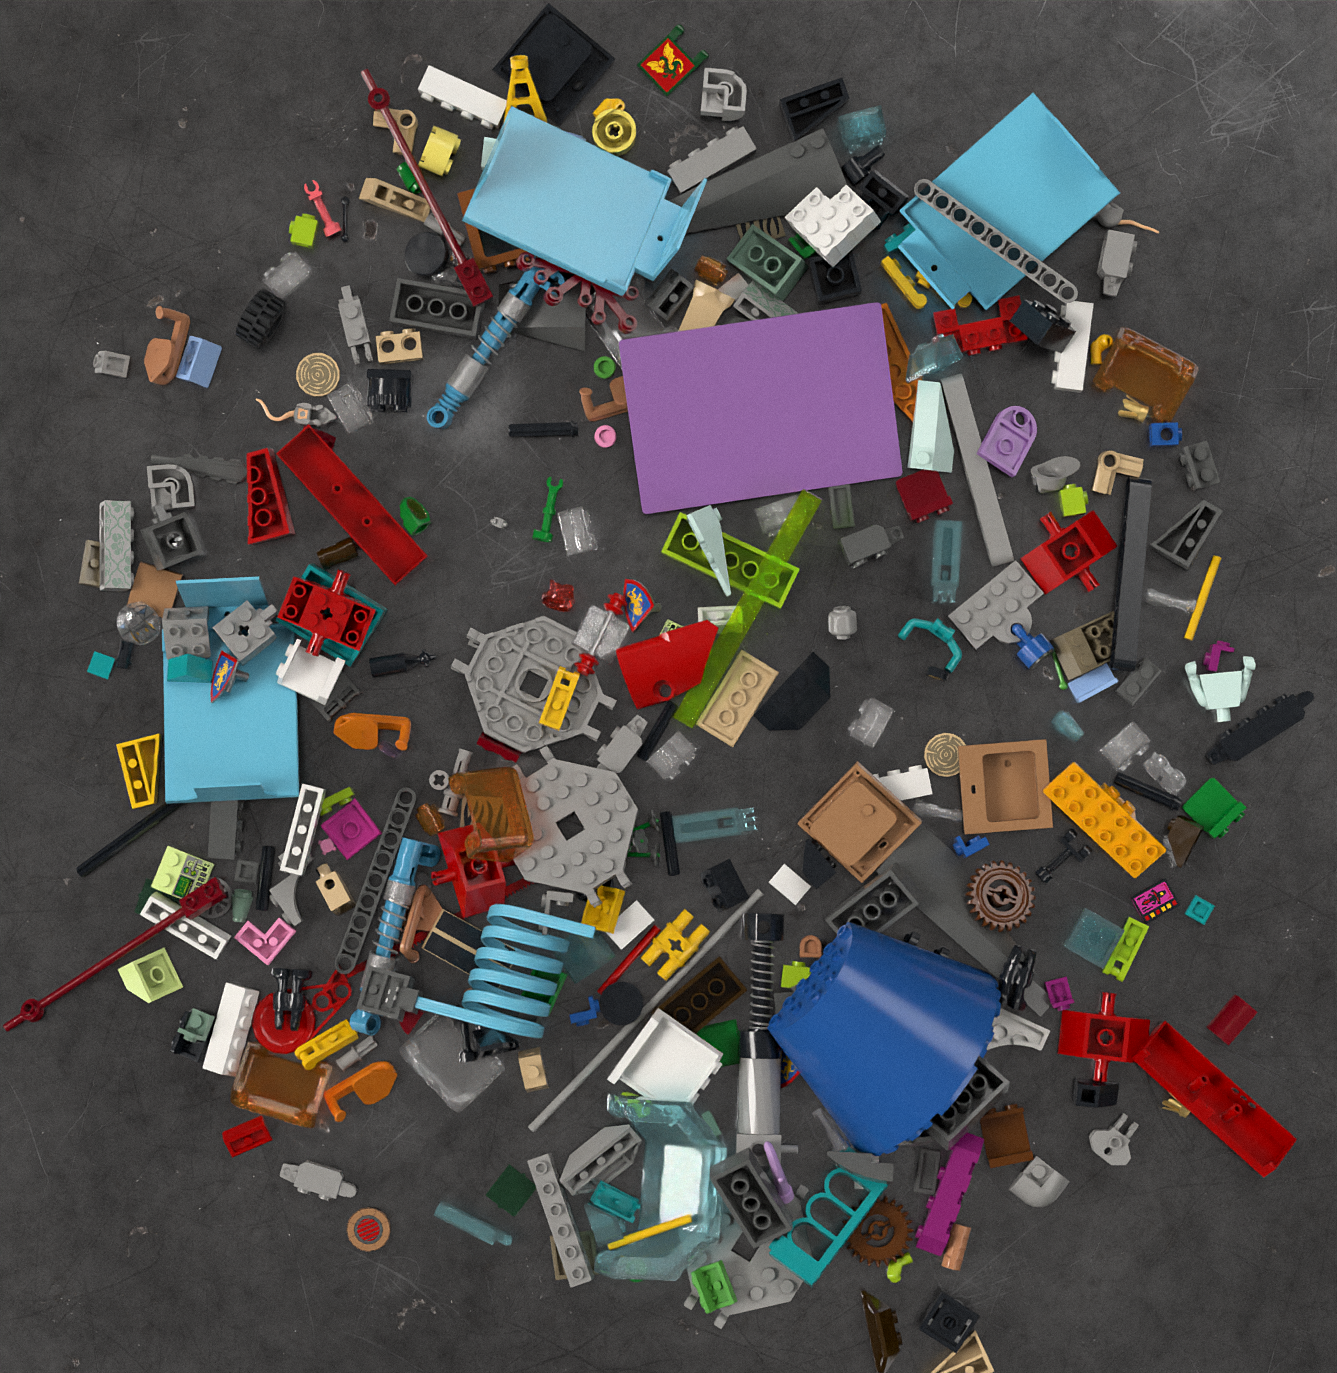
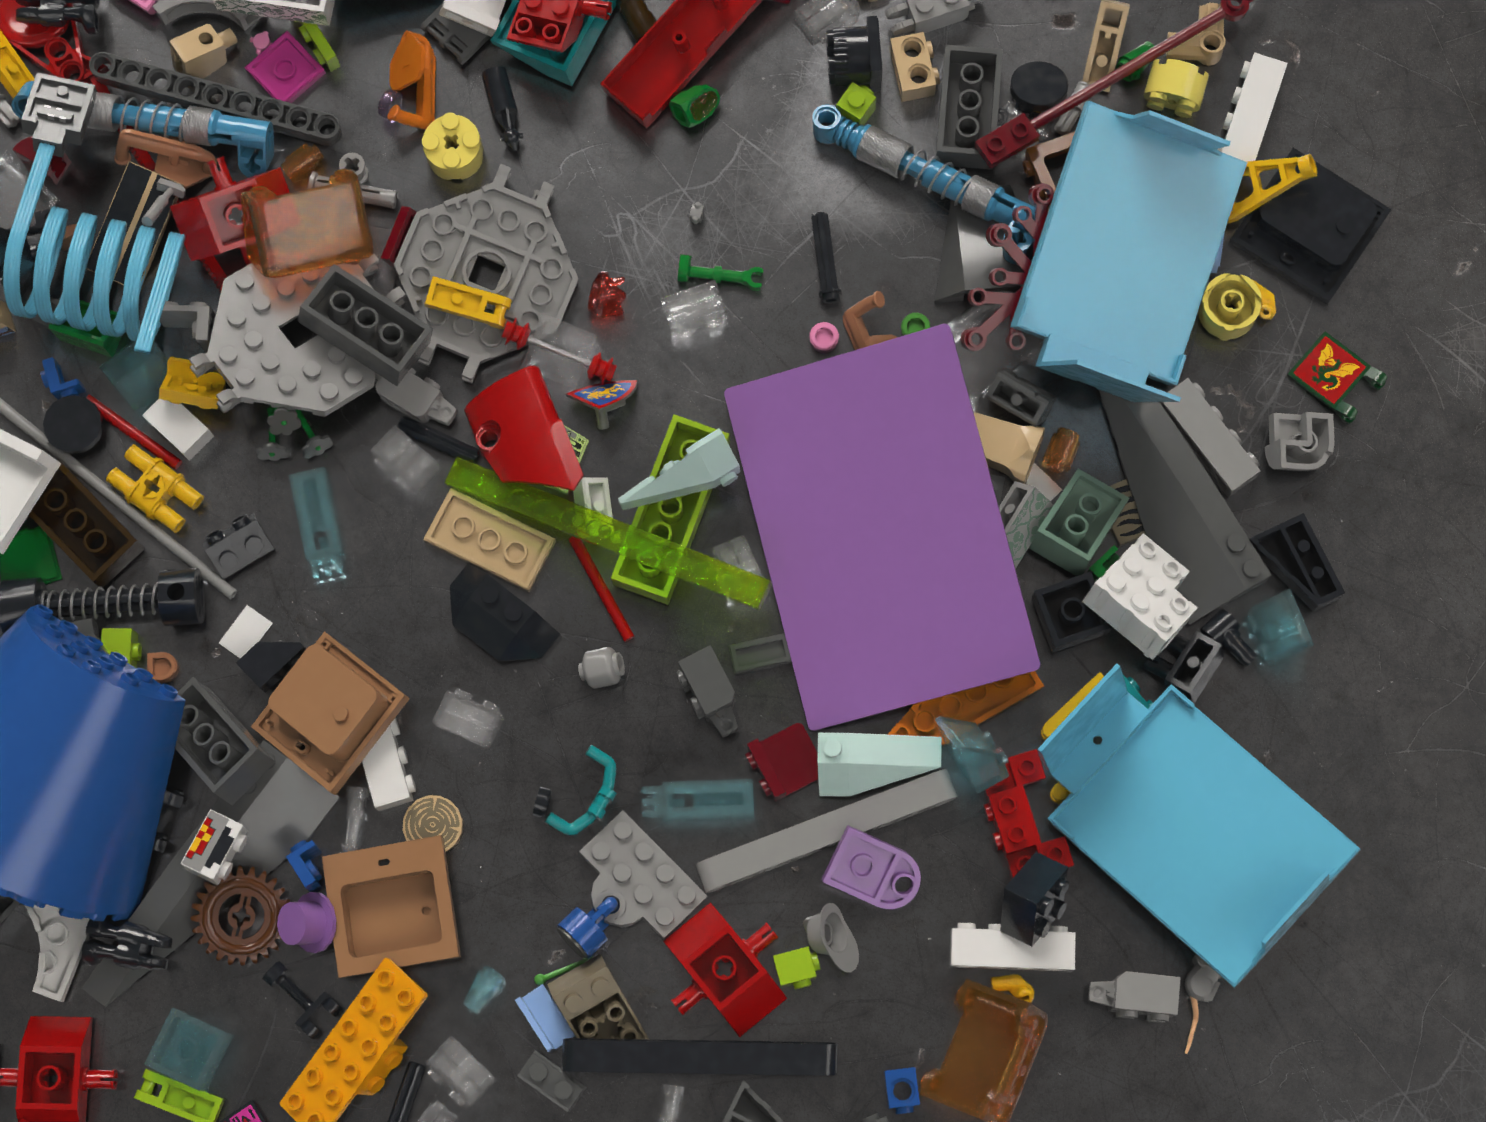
camera: 90 degrees right, 10 degrees down
black axle [660,811,680,876] -> none
light grey beam [914,179,1078,303] -> none
magenta bracket [1044,976,1075,1011] -> none
tan piece [1091,451,1144,495] -> none
pearl gold piece [1118,395,1152,423] -> none
none -> light grey piece [141,178,186,227]
none -> brick [180,809,248,885]
none -> medium lavender piece [277,892,336,953]
none -> dark grey brick [298,264,433,386]
none -> light yellow brick [422,112,483,180]
none -> red bar [568,534,635,642]
none -> lime brick [836,82,876,125]

